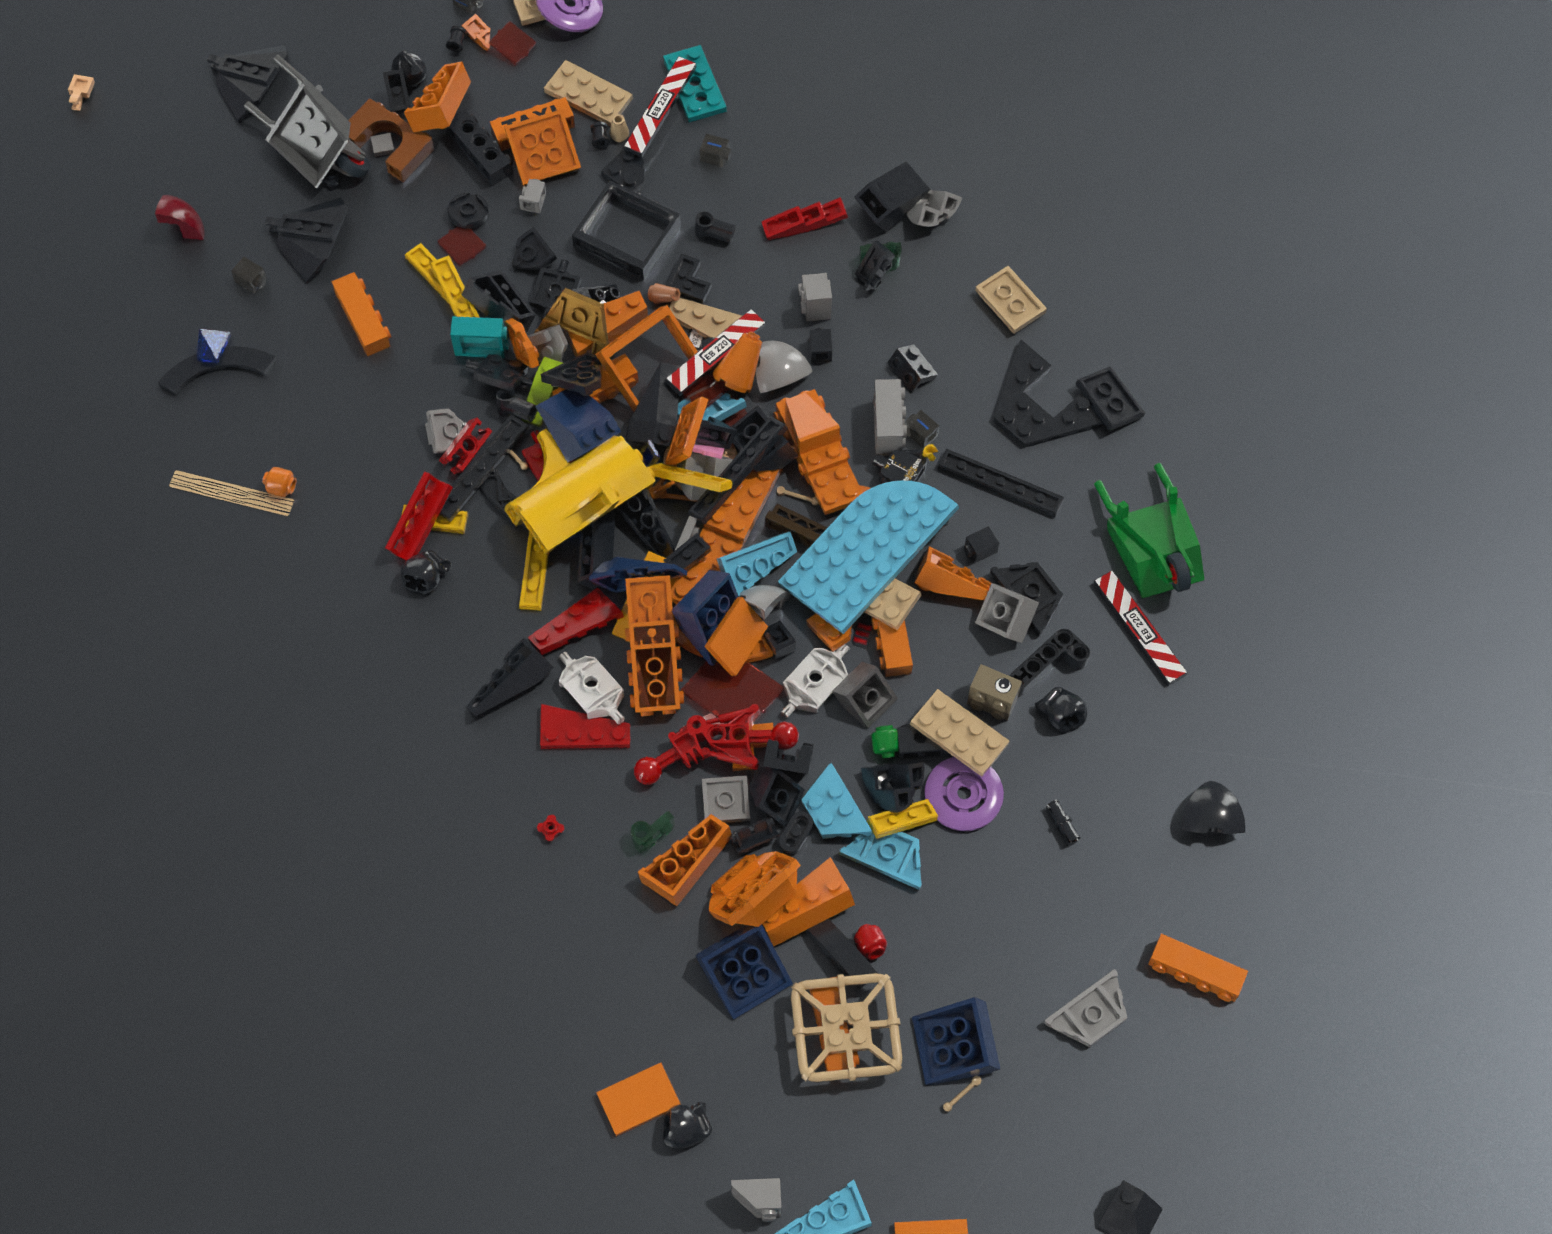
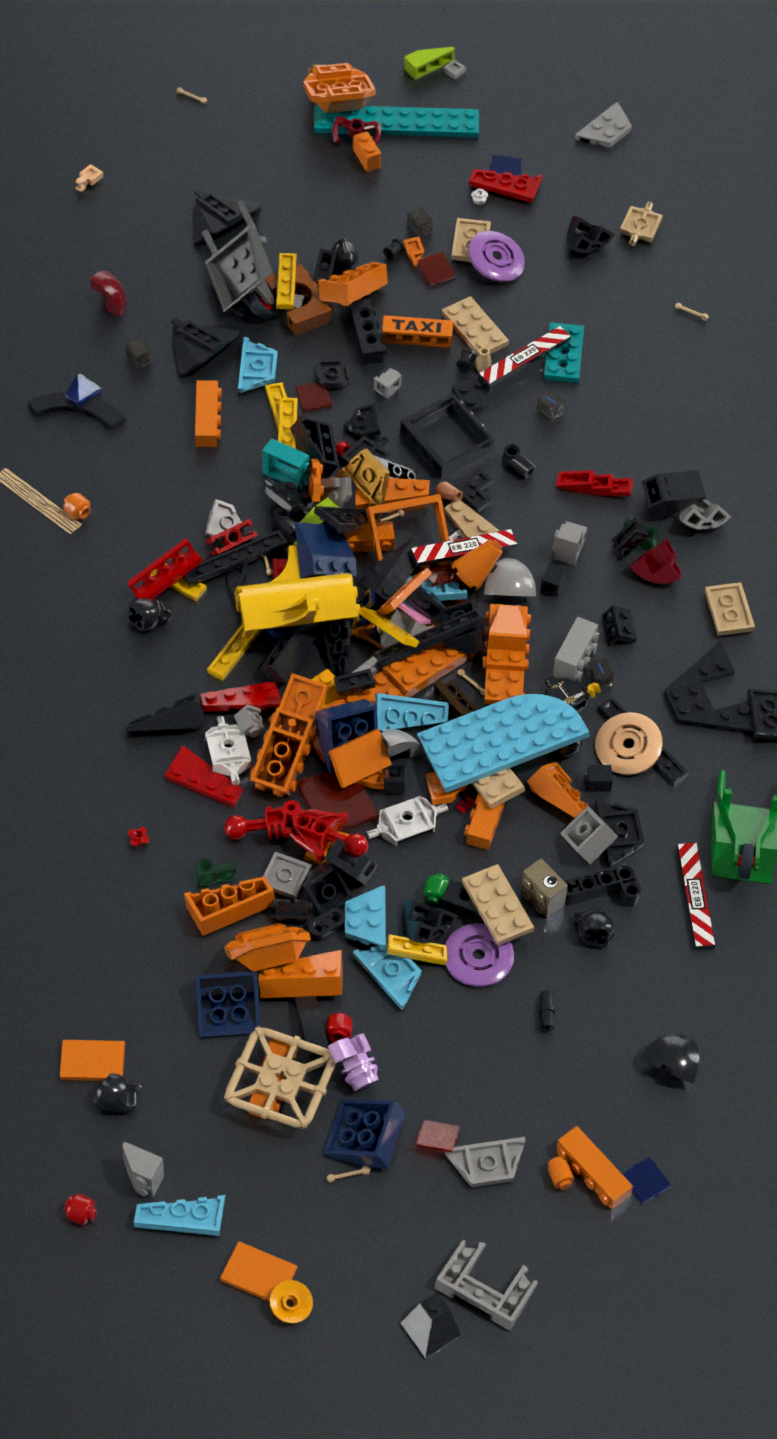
camera: 25 degrees right, 10 degrees down
orange plate [504,109,581,186] -> none
dark blue wedge [589,557,687,593] -> none
flat silver slope [832,662,898,728] -> none
none -> light grey brick [234,705,265,738]
none -> medium azure wing [238,337,278,393]
none -> yellow tile [276,253,296,309]
none -> lavender beam [328,1033,379,1091]
none -> red plate [335,441,351,458]
none -> clear red piece [416,1120,460,1153]
none -> light grey wedge [434,1240,538,1331]
none -> orange brick [548,1156,575,1190]
none -> light nougat piece [595,713,663,775]
none -> clear blue piece [622,1157,671,1204]
none -> dark red brick [630,539,681,584]

